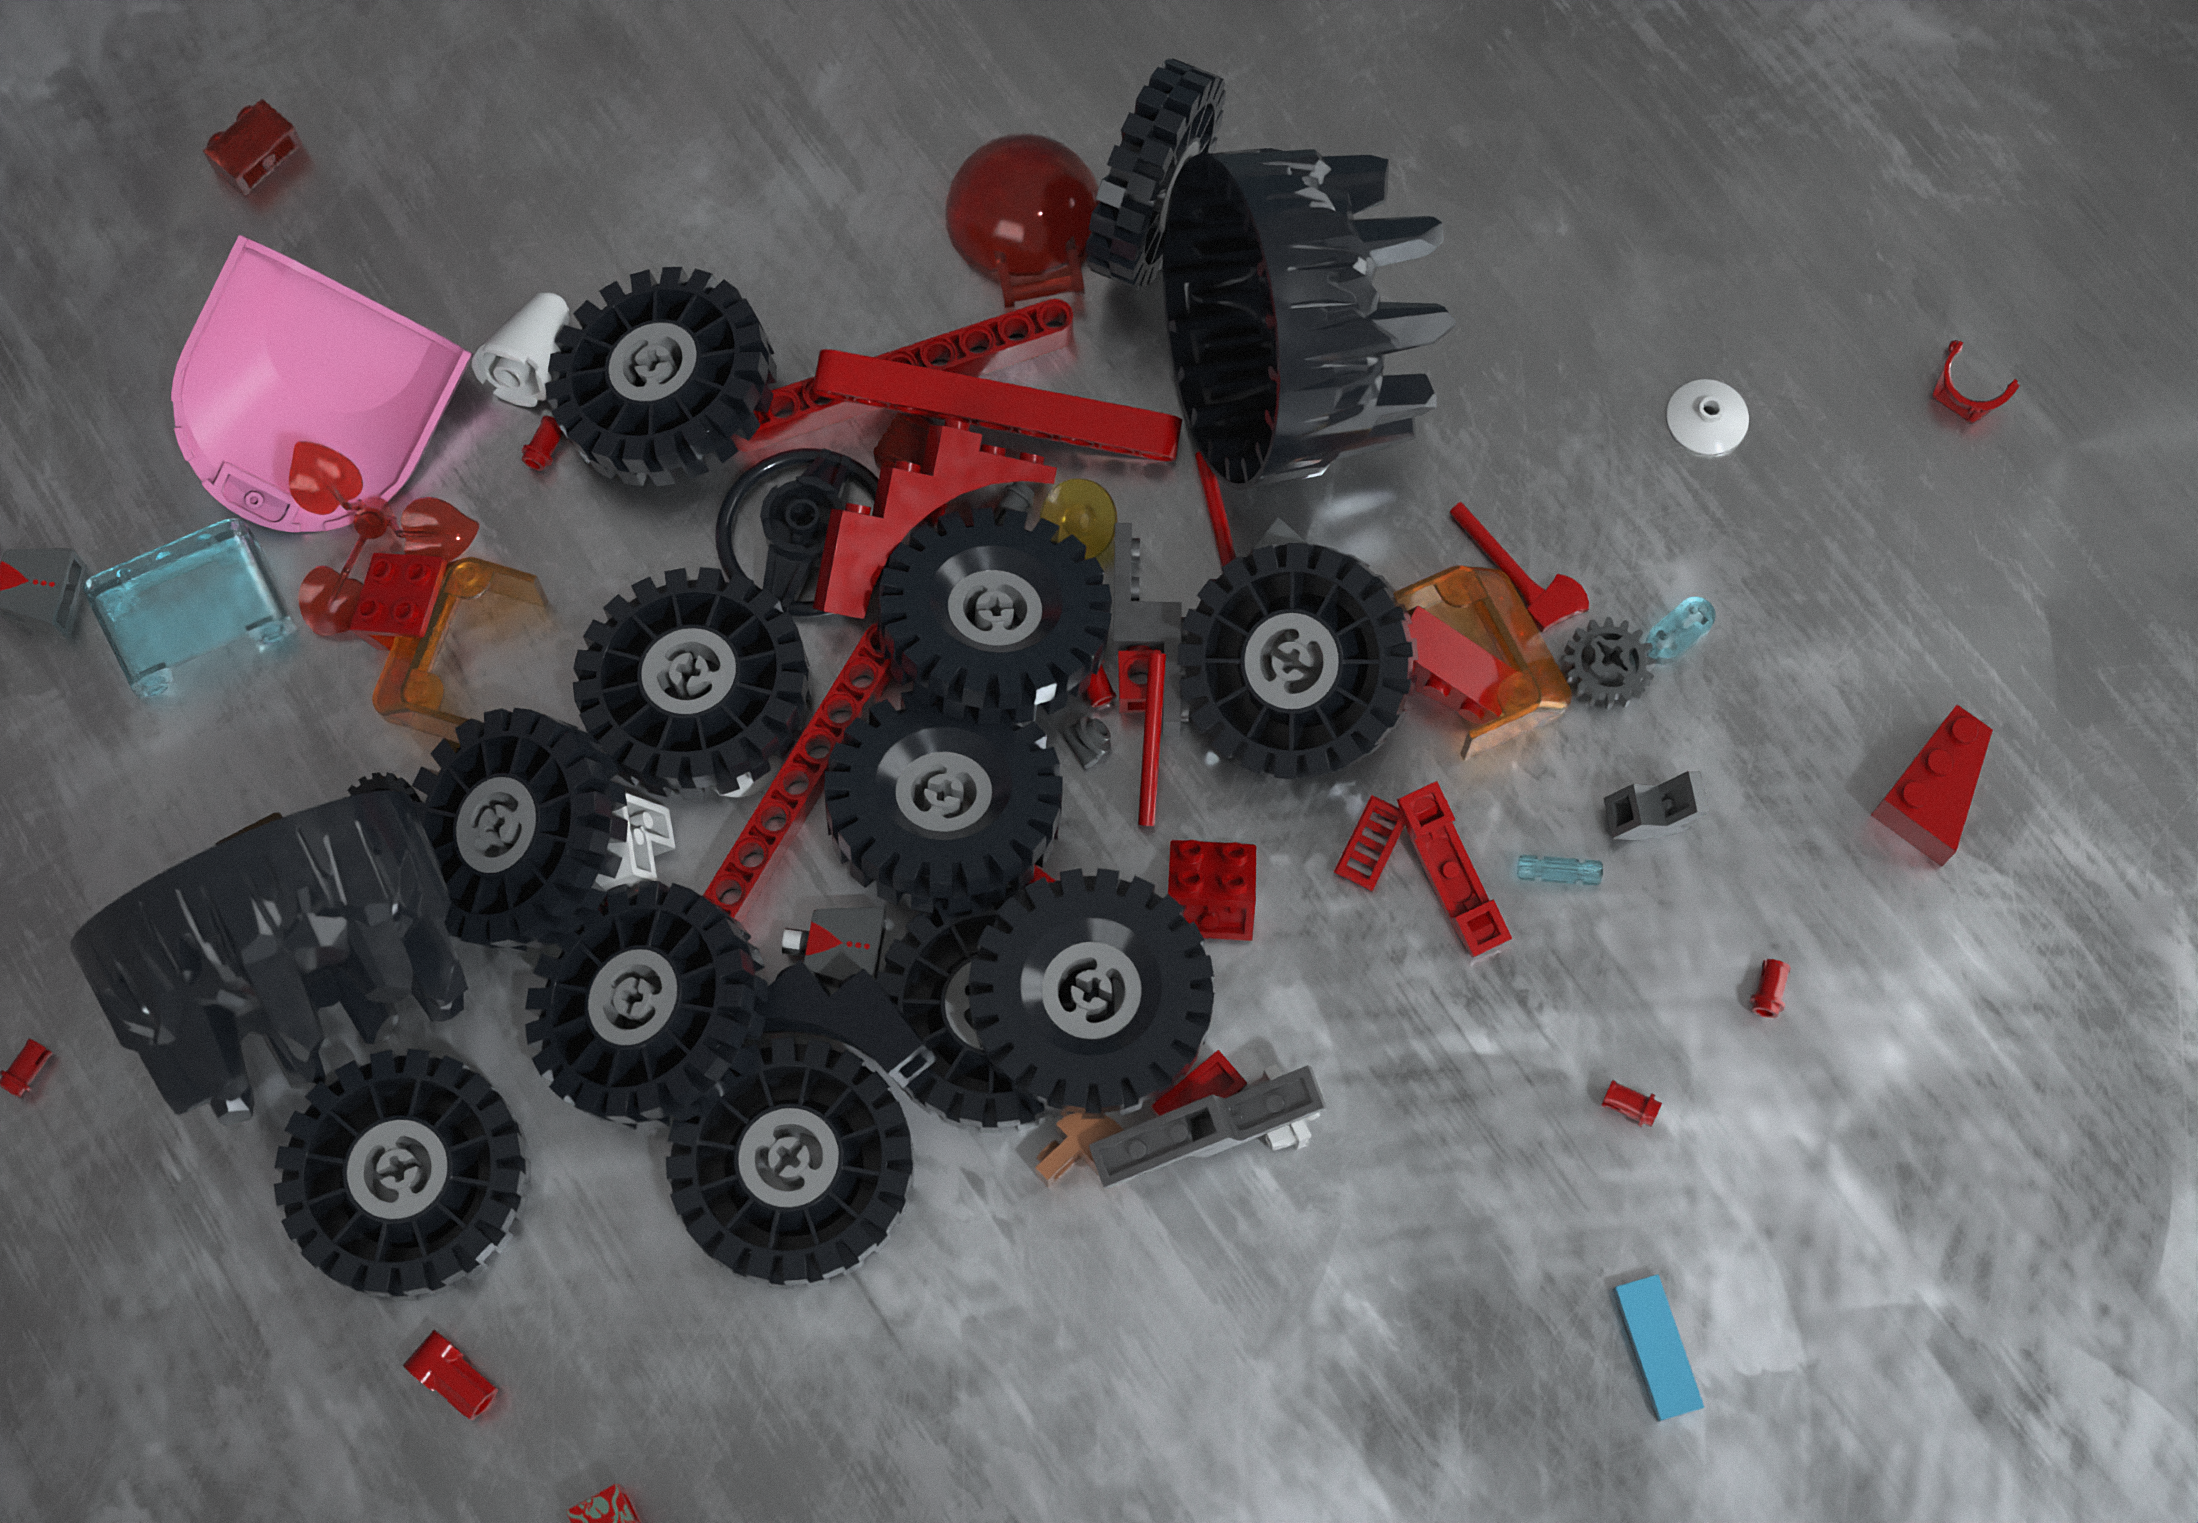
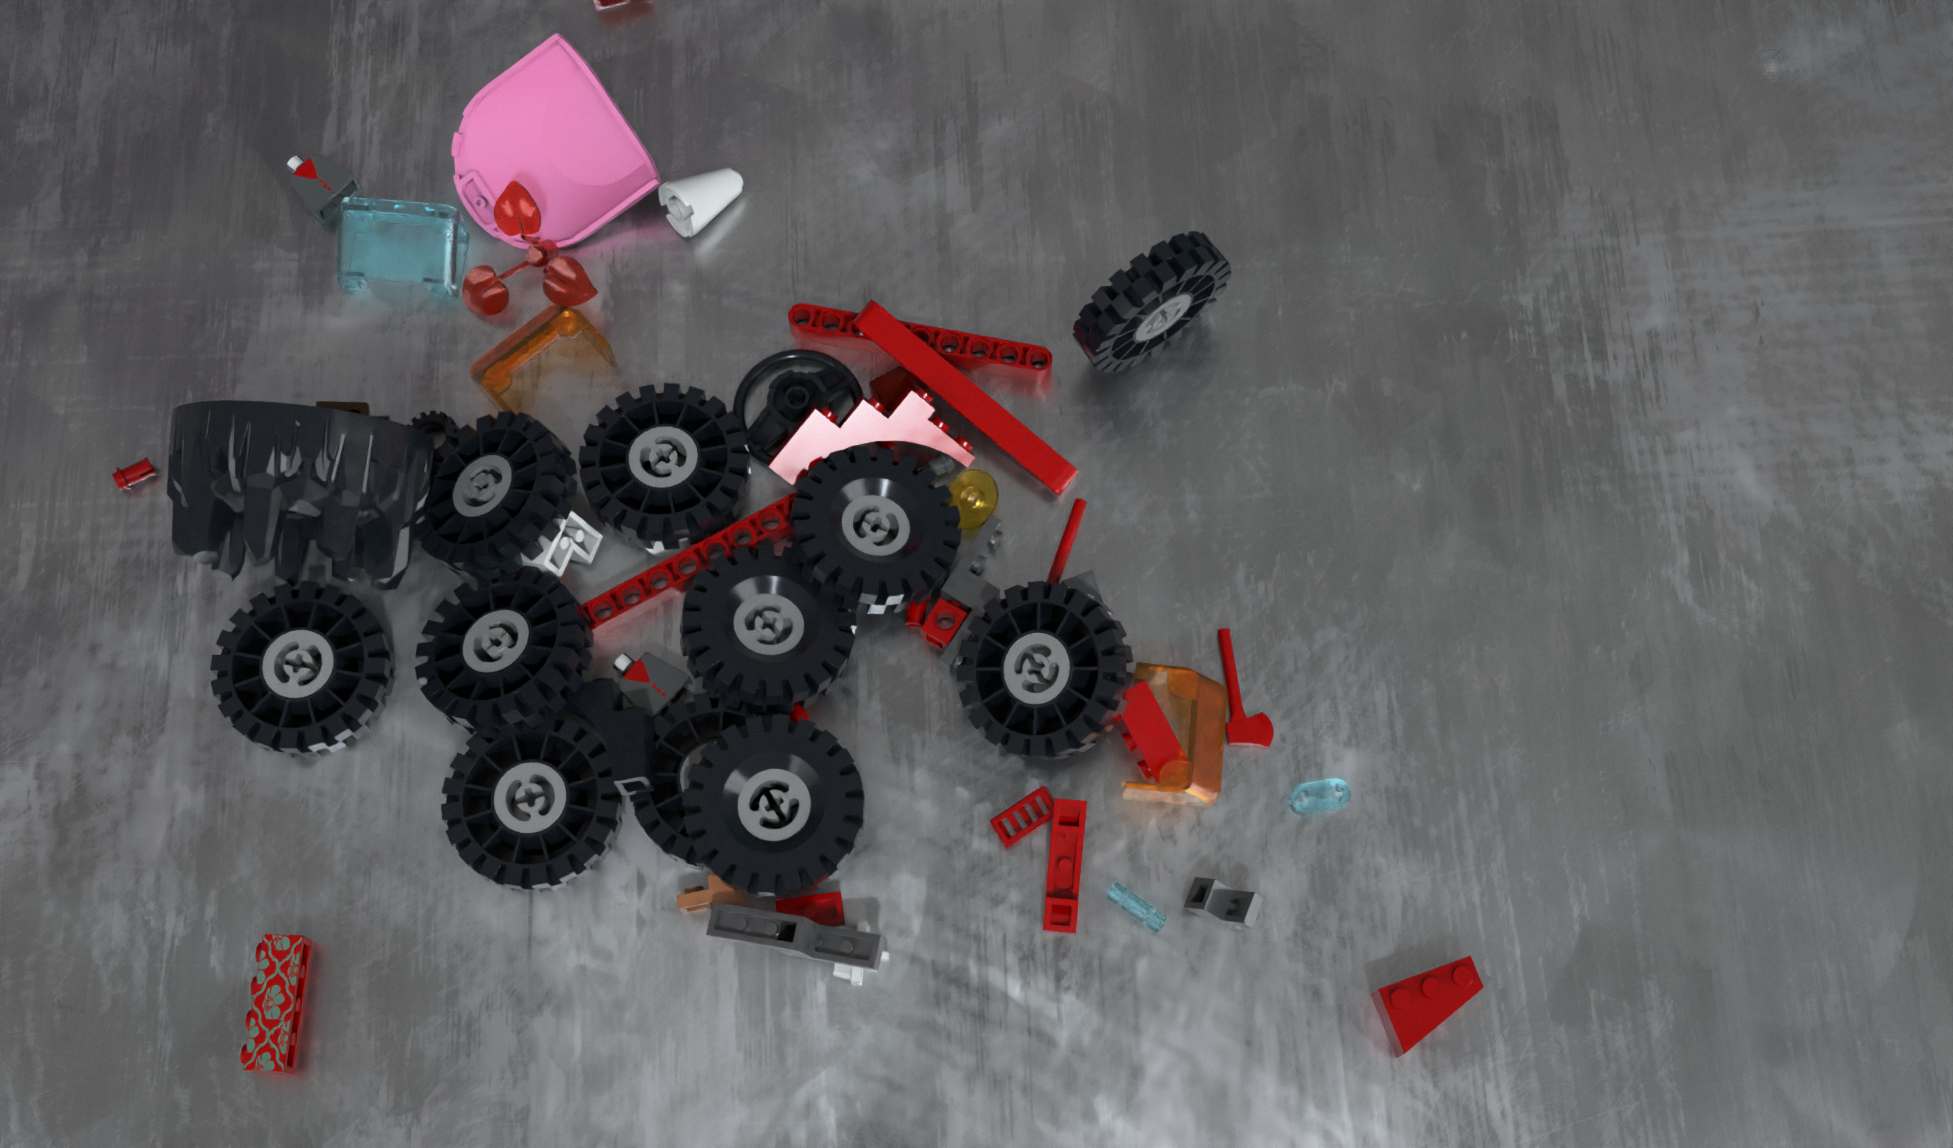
camera: 30 degrees right, 0 degrees up
red bracket [349,553,447,651] -> none
red piece [402,1329,499,1421] -> none
red pin [521,416,564,471] -> none
black wheel [545,267,777,486] -> none
clear red windscreen [945,133,1100,308] -> none
dark grey plate [1063,716,1111,769] -> none
red bar [1138,653,1166,826] -> none
black wheel [1162,148,1456,491] -> none
red bracket [1168,840,1256,941] -> none
dark grey gear [1561,617,1656,710] -> none
red pin [1601,1080,1662,1127] -> none
white dish [1666,379,1749,456] -> none
red pin [1750,959,1791,1018] -> none
red helmet [1932,340,2020,424] -> none

